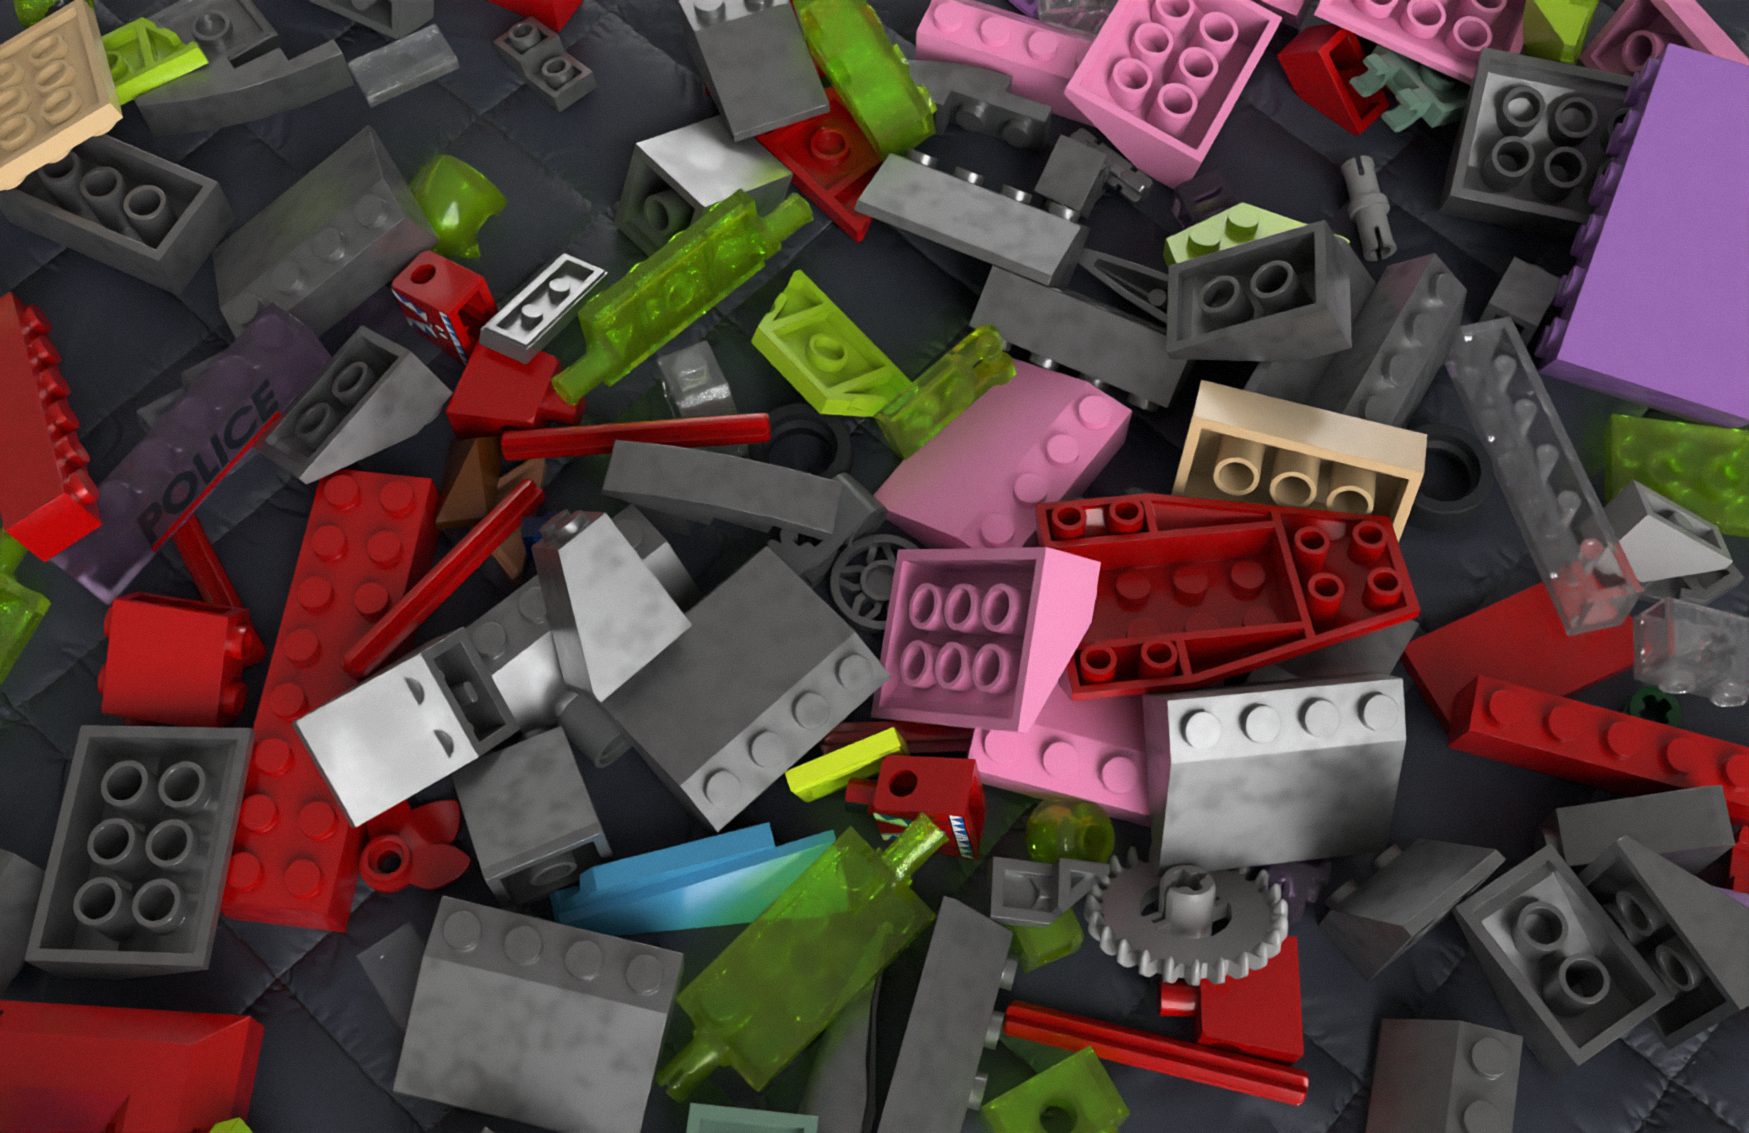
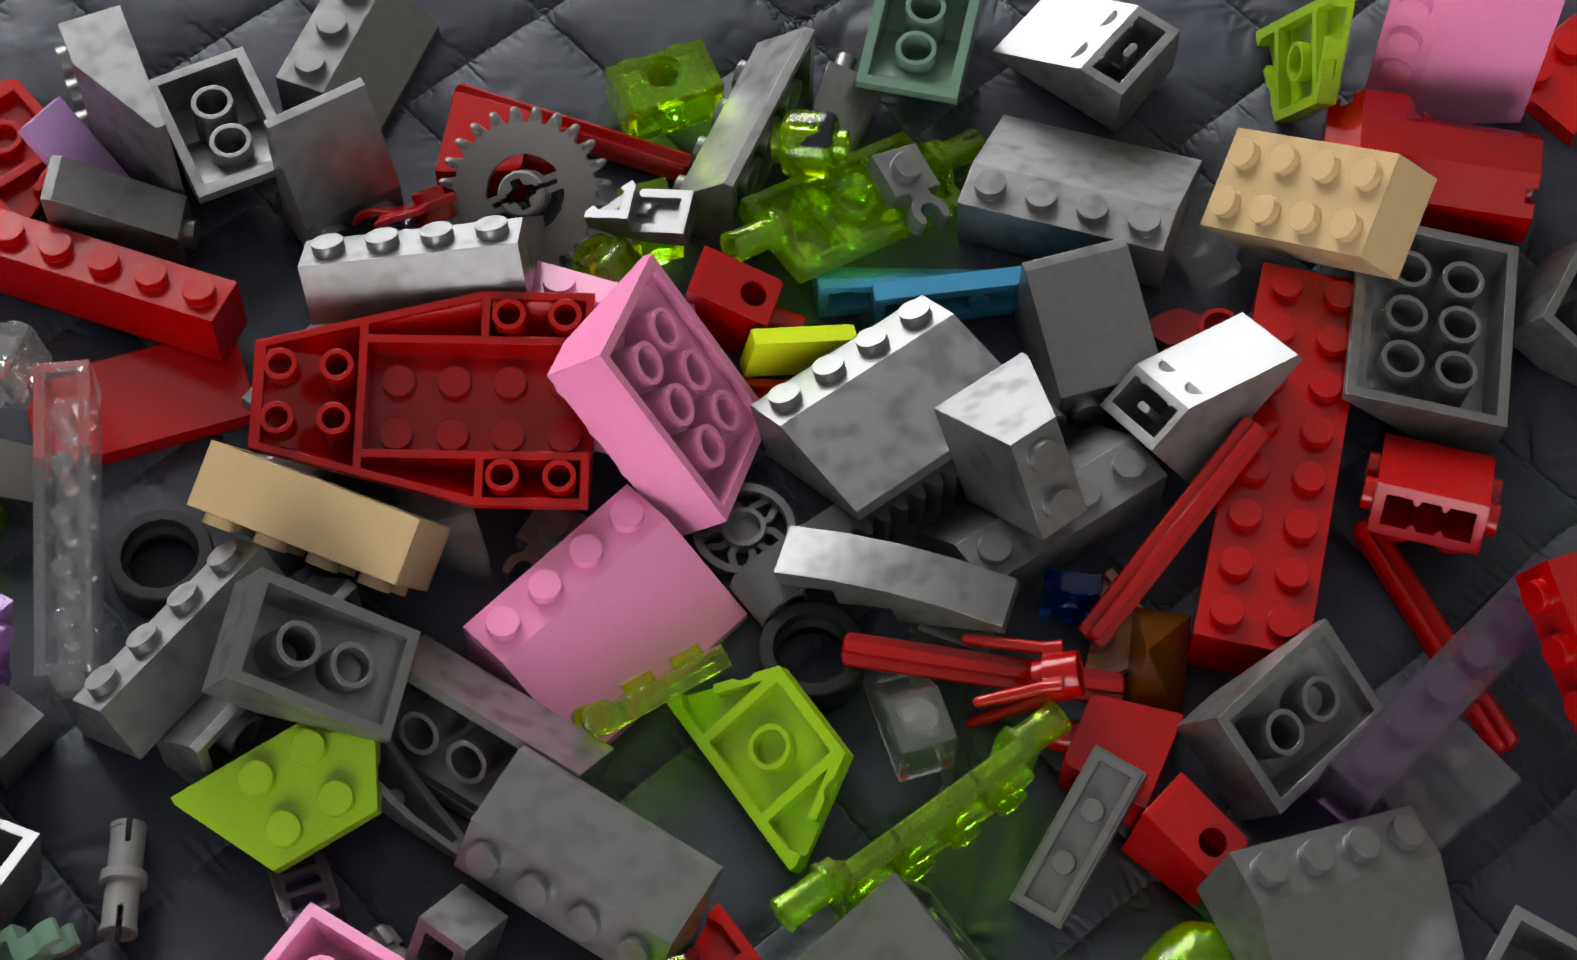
camera: 175 degrees left, 5 degrees down
dark green bush [1620,686,1682,728] -> none
none -> red plate [352,185,458,229]
none -> clear neon green head [771,109,850,179]
none -> flat silver plate [865,143,950,236]
none -> red plant [961,633,1085,728]
none -> tan brick [1200,127,1437,280]

